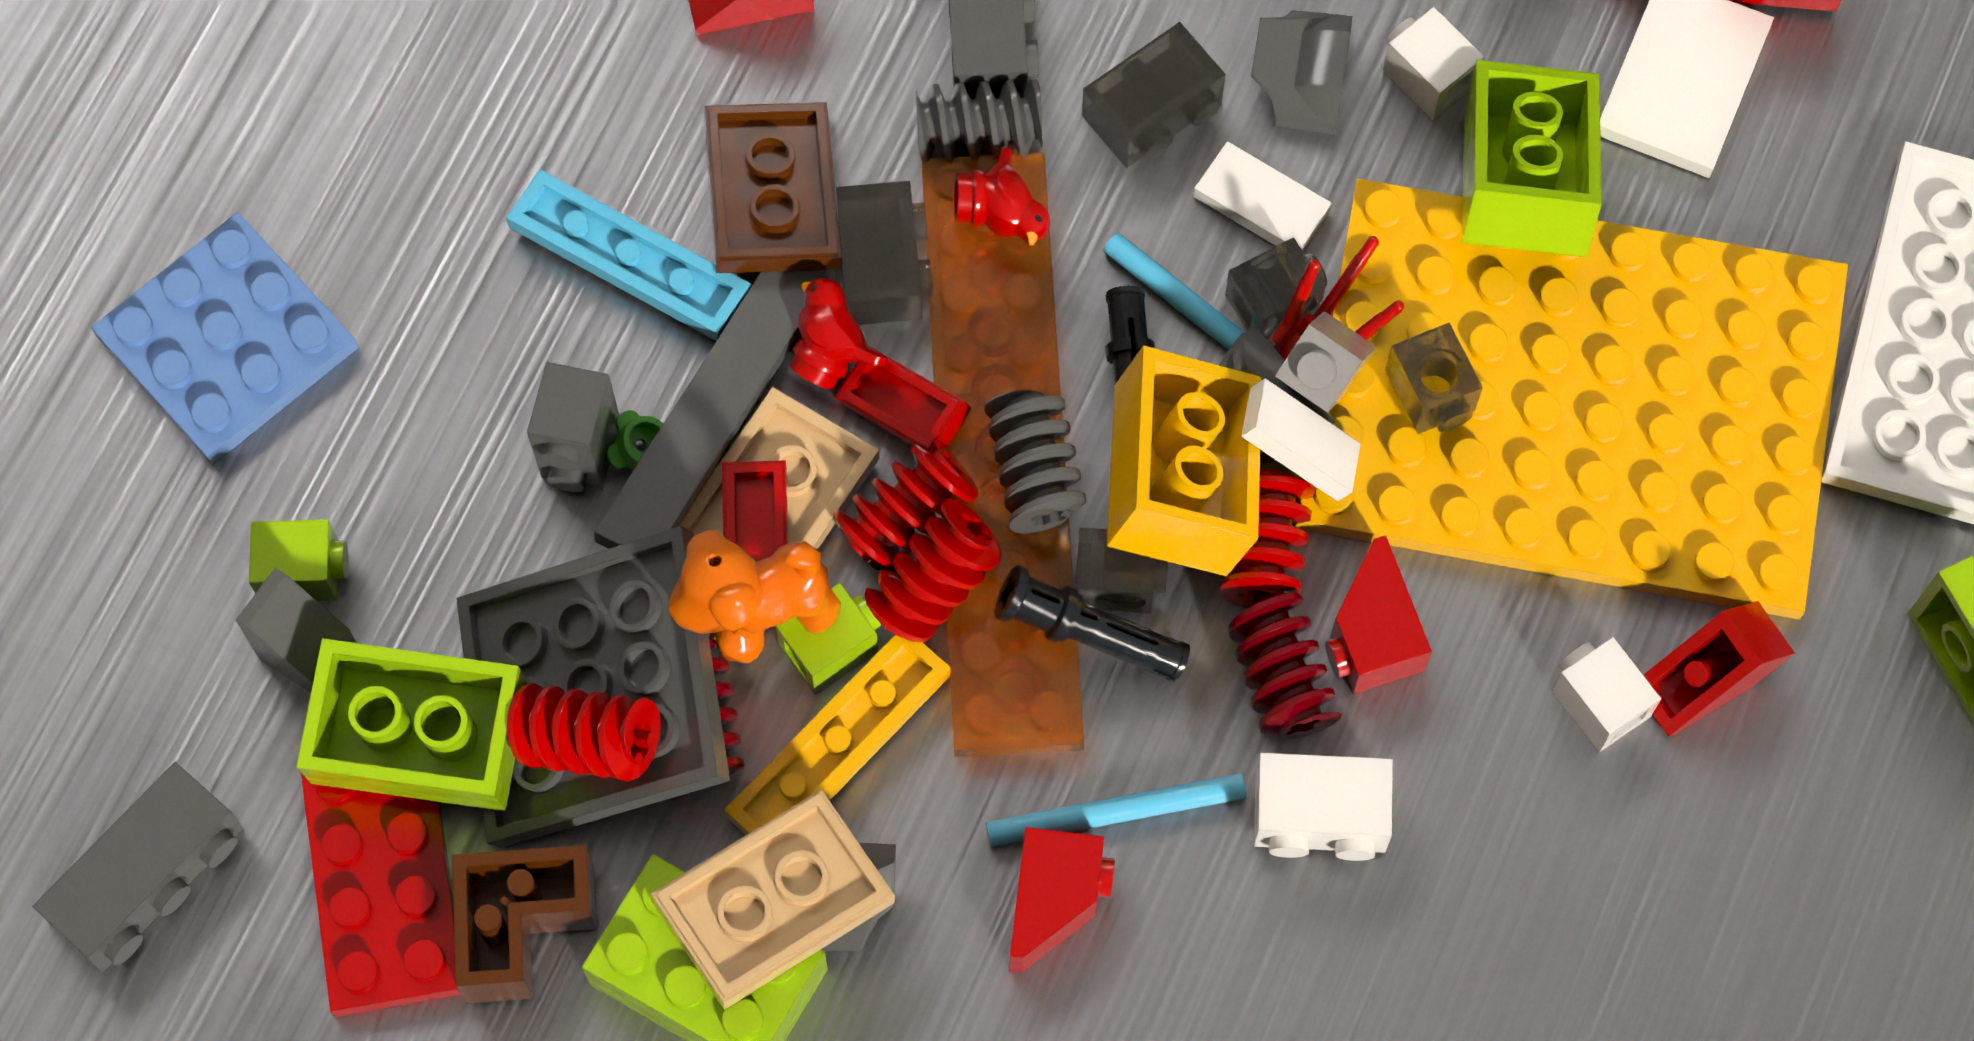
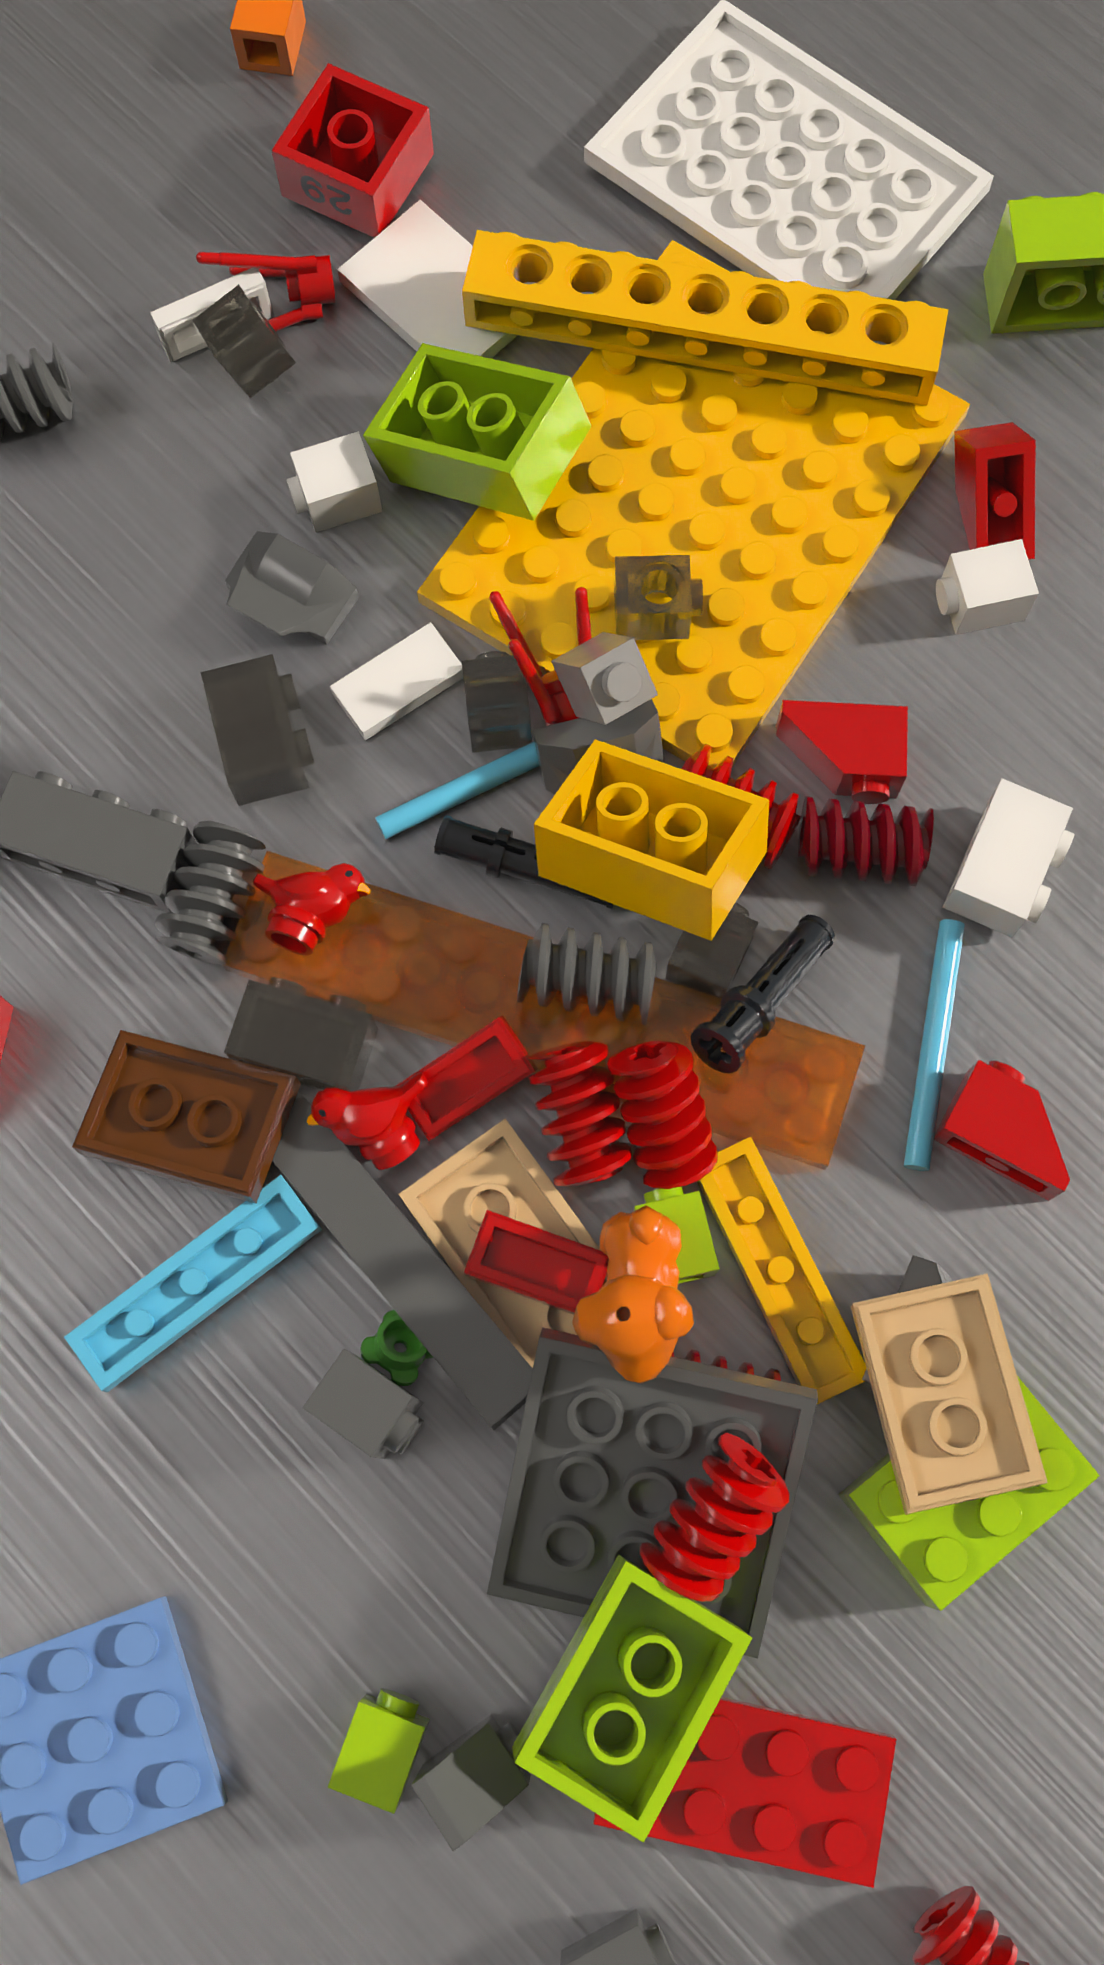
camera: 65 degrees left, 5 degrees up
reddish brown brick [452,845,597,1004] -> none
white tile [1241,378,1361,501] -> none
none -> yellow brick [462,230,949,405]

